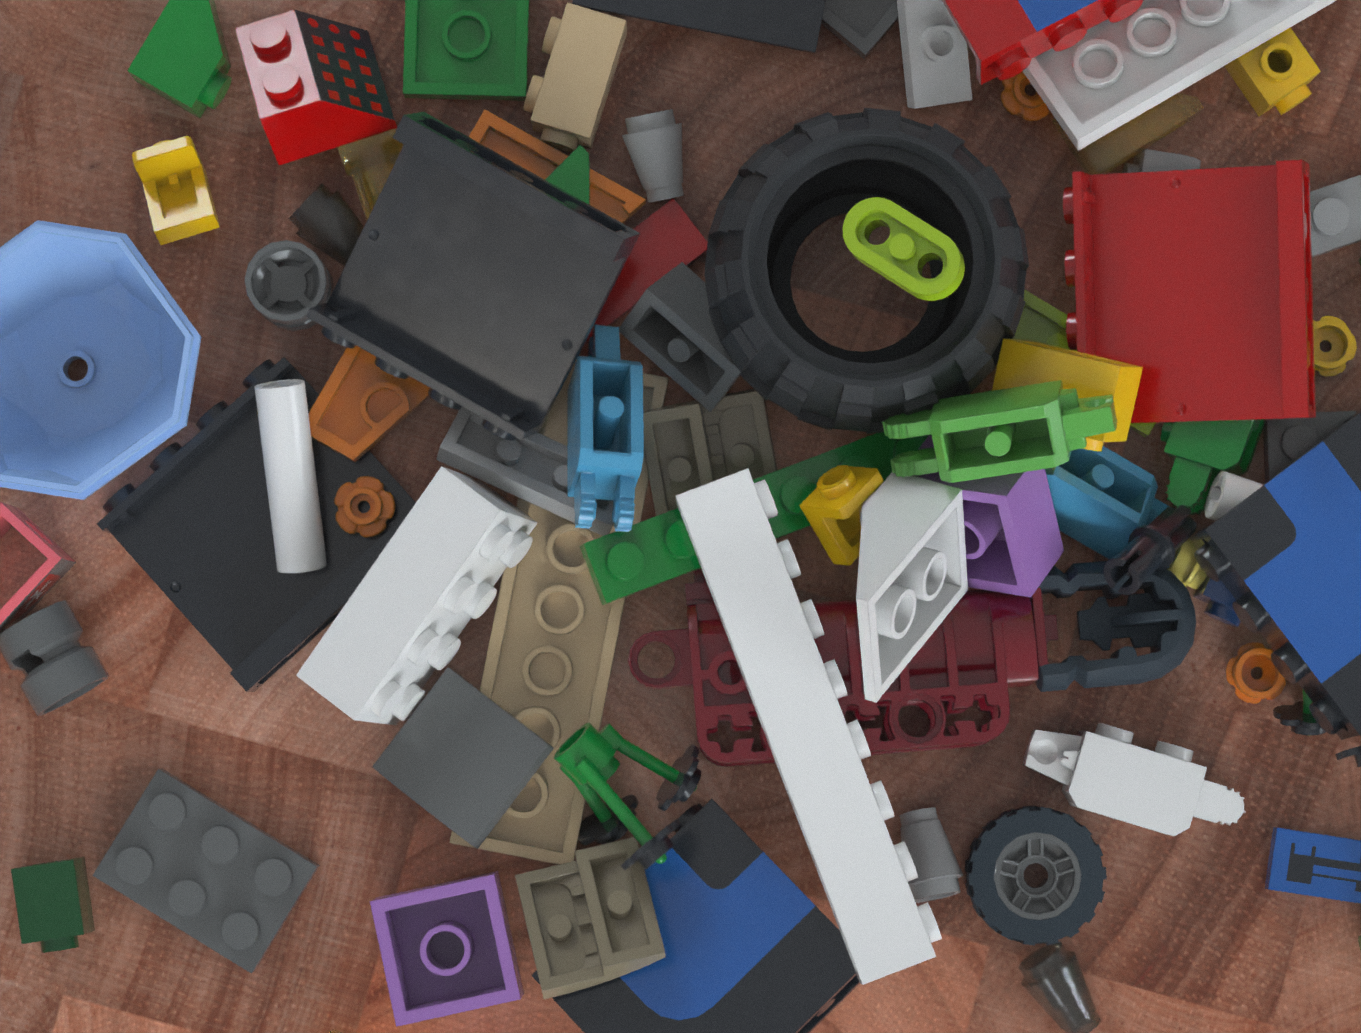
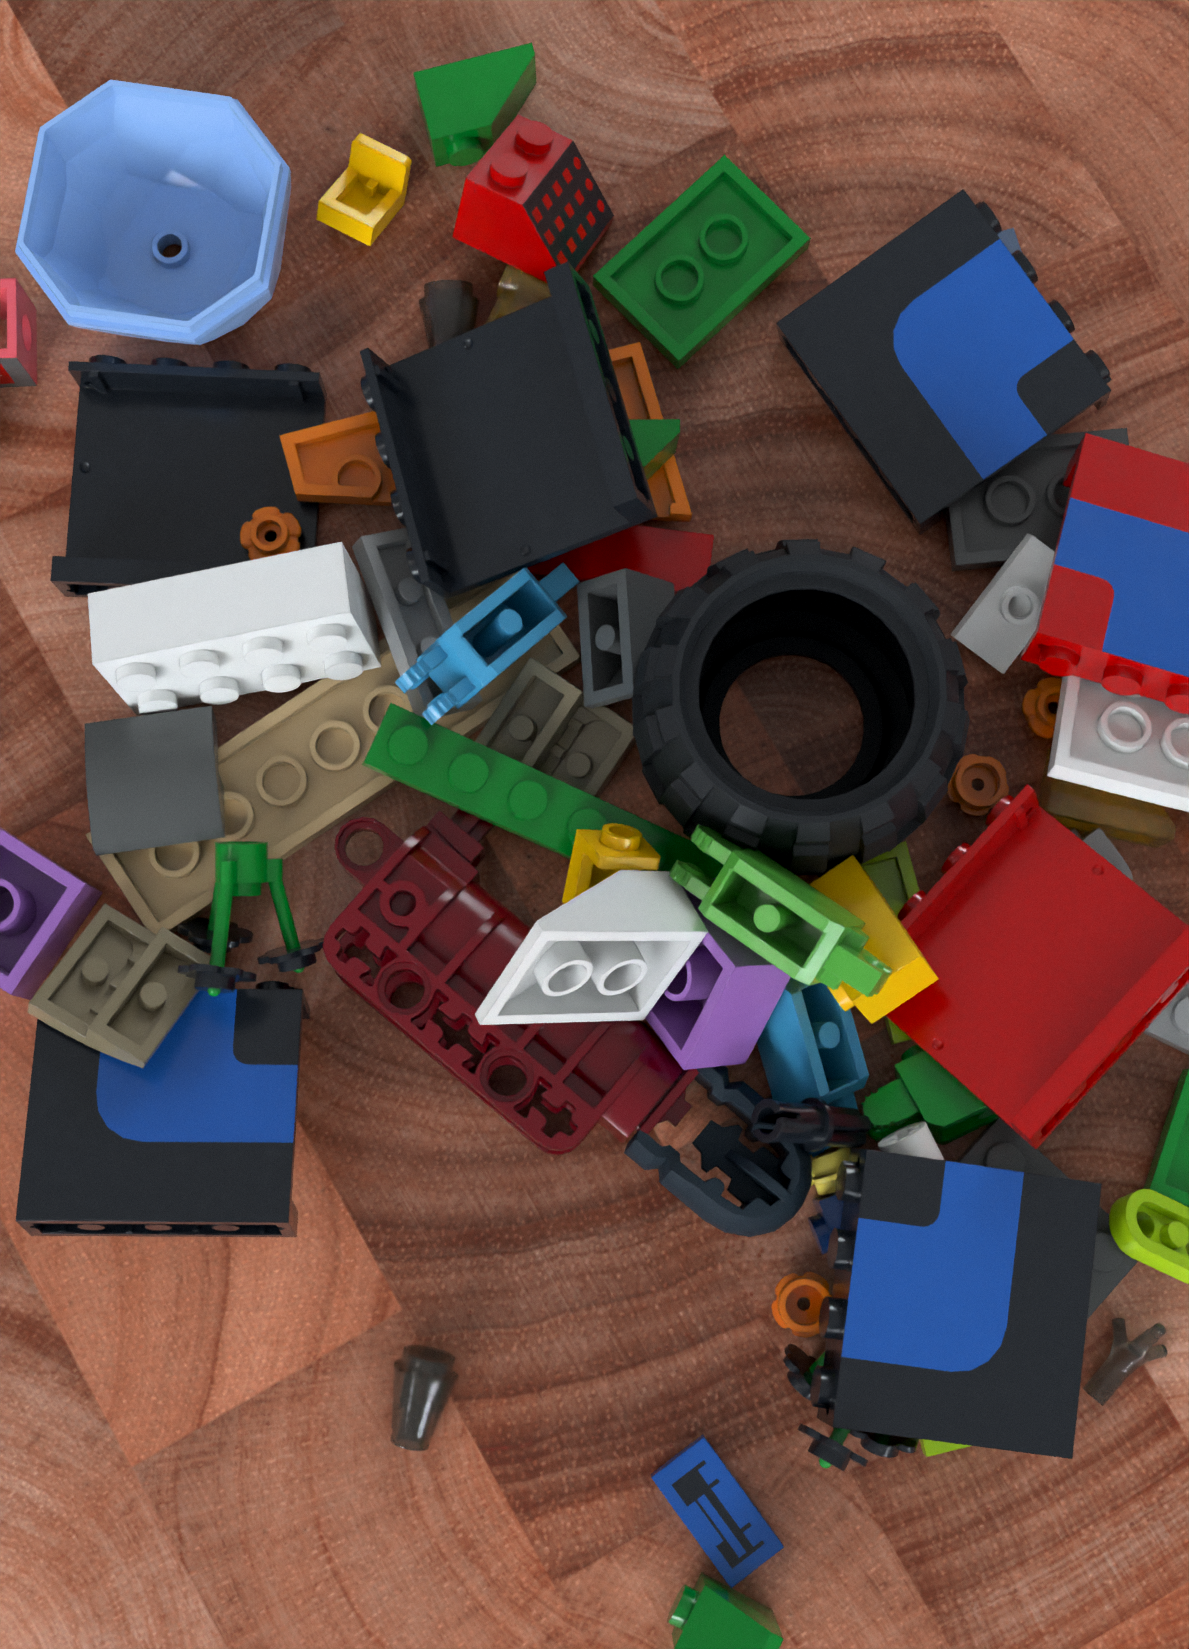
camera: 45 degrees right, 5 degrees down
dark grey wheel [245,240,334,331] -> none
white piece [254,379,327,573] -> none
tan brick [524,2,627,152] -> none
light grey cone [622,109,684,203] -> none
white brick [676,468,942,985] -> none
lime plate [843,197,965,301] -> none
light grey cone [899,807,963,903] -> none
black wheel [964,806,1107,946] -> none
white hinge [1023,723,1246,836] -> none
yellow plate [1313,316,1357,377] -> none
none -> orange plate [947,754,1009,816]

